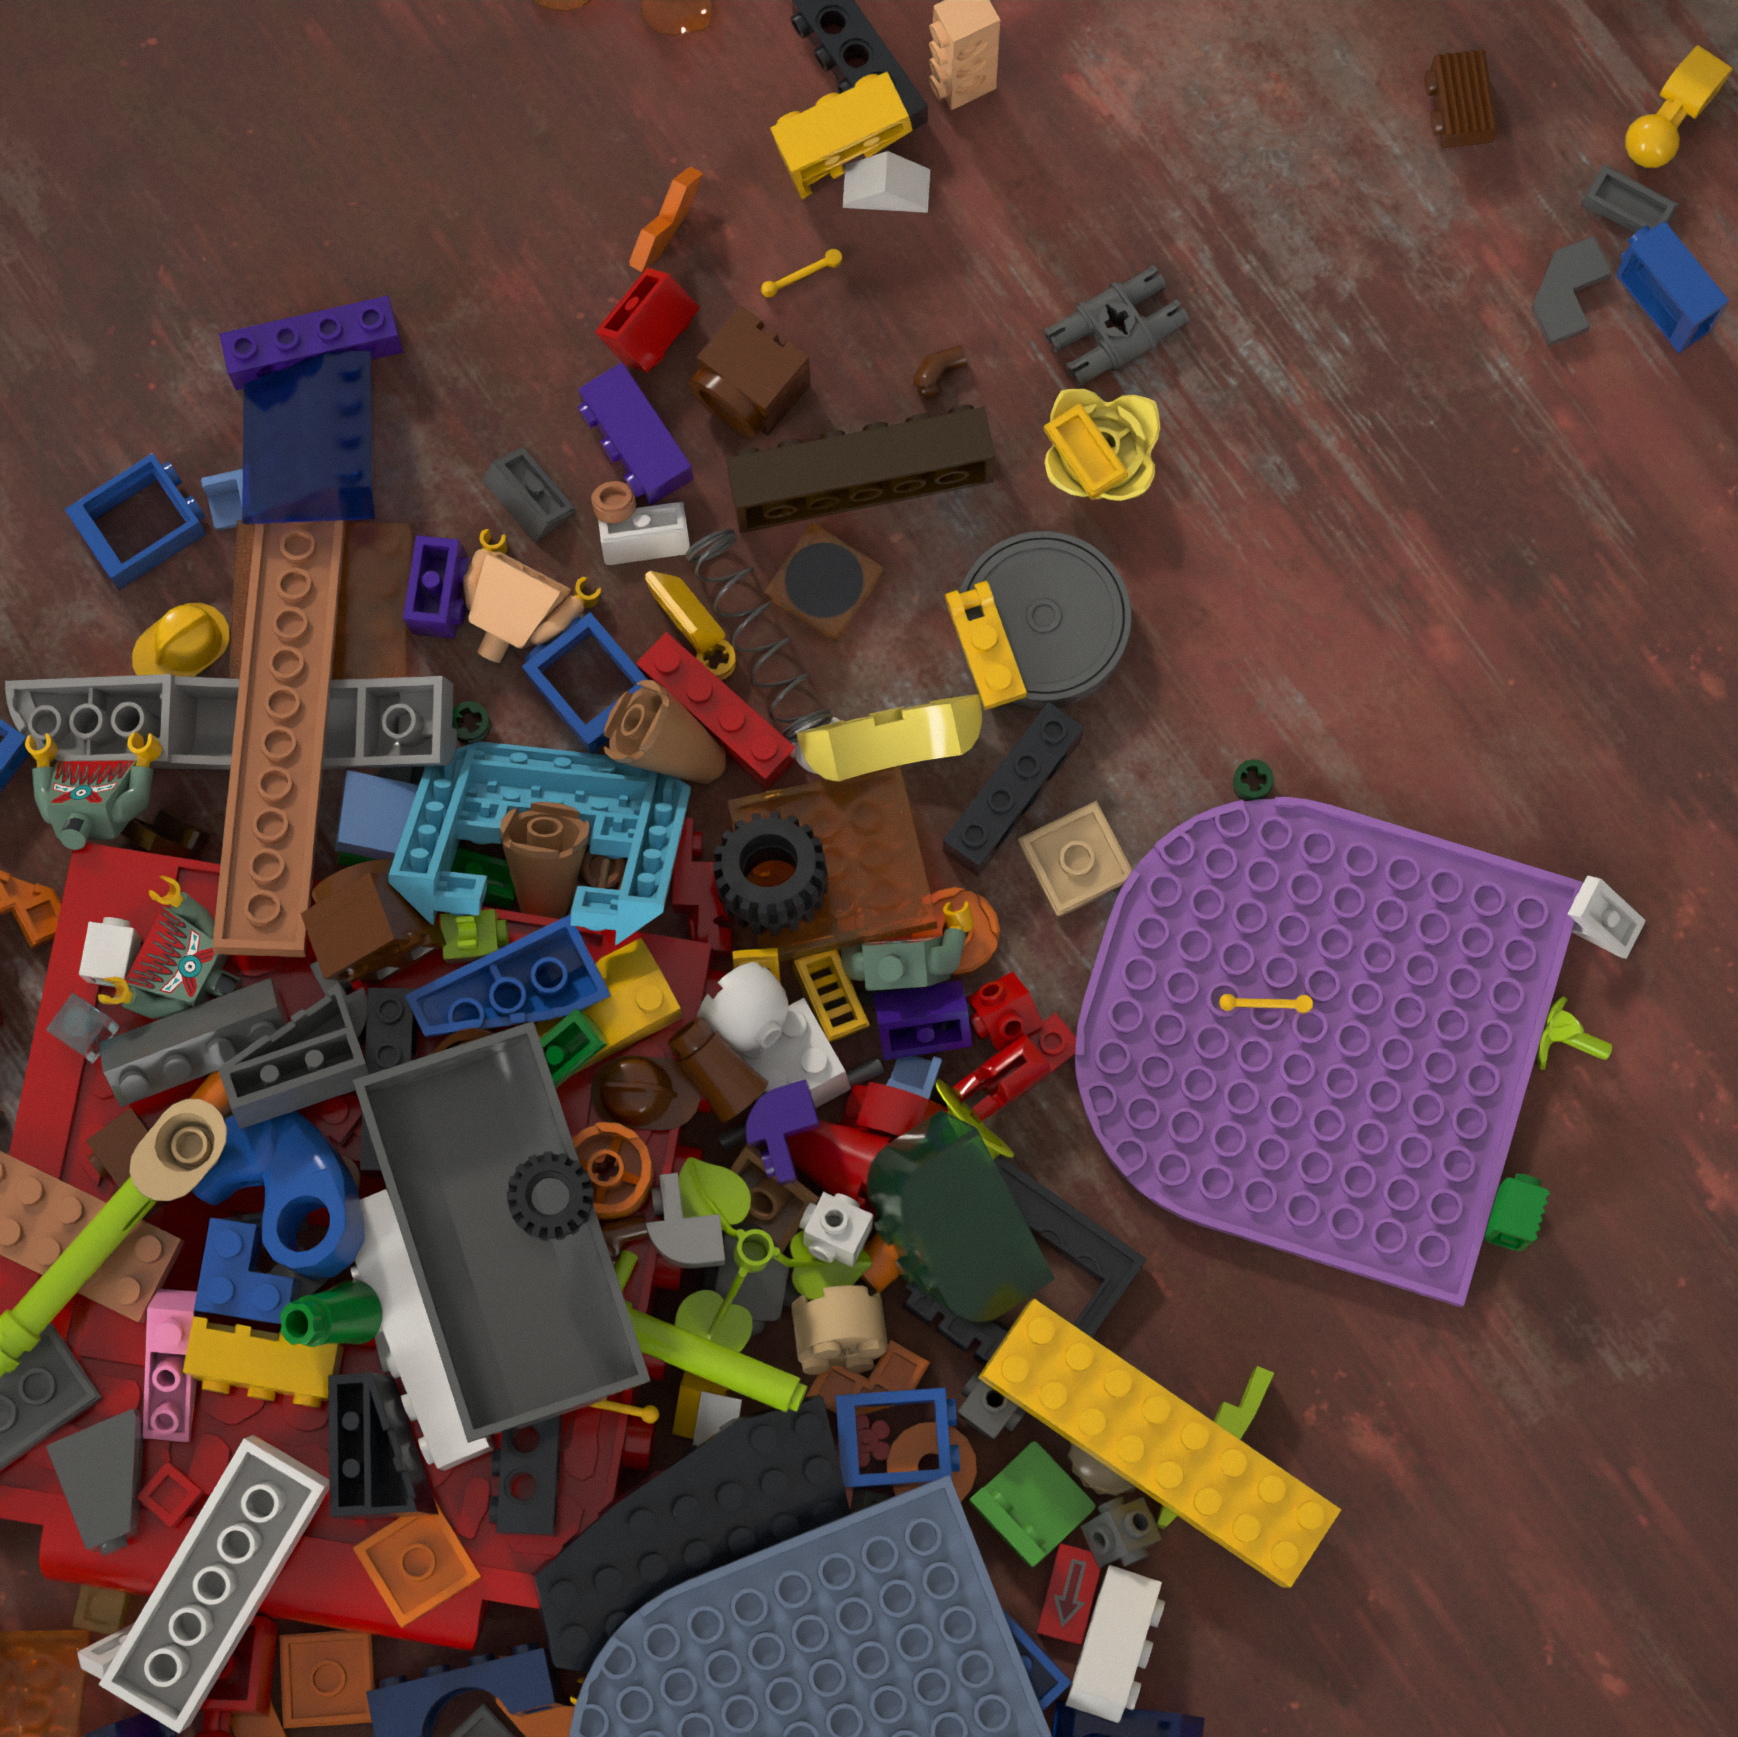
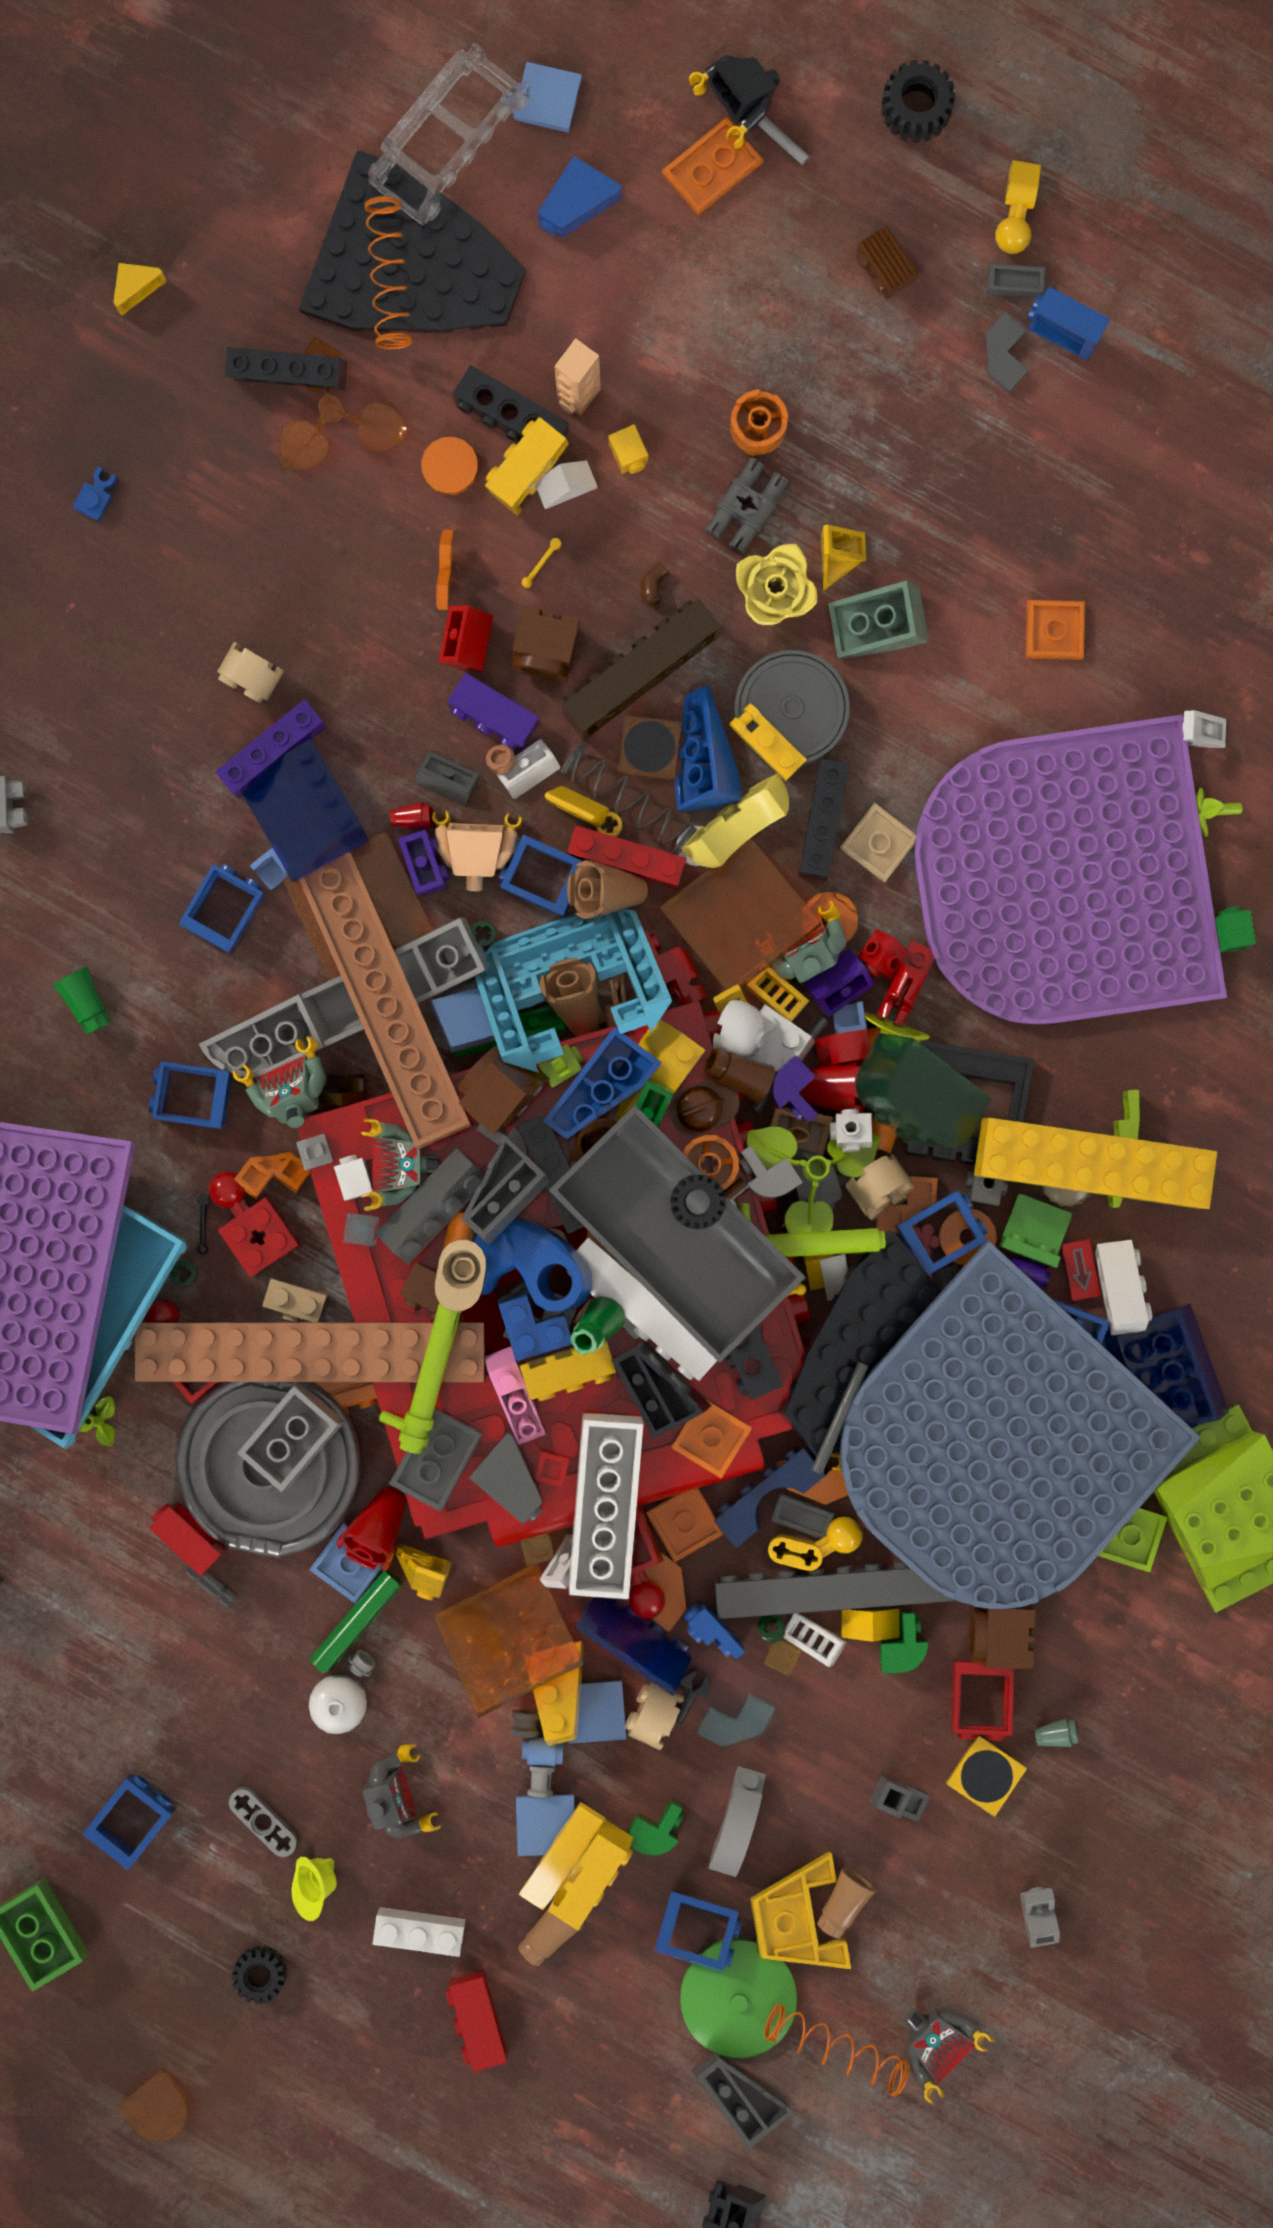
camera: 30 degrees left, 10 degrees up
yellow piece [132,603,230,677] -> none
black tyre [713,812,829,936] -> none
yellow tile [1043,403,1129,500] -> none
dark grey brick [1080,1496,1162,1569] -> none
yellow hinge [1219,994,1313,1014] -> none
dark green bush [1232,759,1274,801] -> none
none -> tan brick [217,642,284,703]
none -> light grey tile [296,1134,334,1170]
none -> red cone [390,801,434,830]
none -> orange tile [421,437,478,495]
none -> yellow brick [608,424,648,474]
none -> blue wedge [674,685,742,813]
none -> orange brick [730,389,788,456]
none -> dark grey bar [811,1362,869,1475]
none -> yellow slope [821,525,866,591]
none -> sand green slope [828,580,929,659]
none -> dark purple brick [1011,1257,1051,1289]
none -> orange tile [1026,600,1085,660]

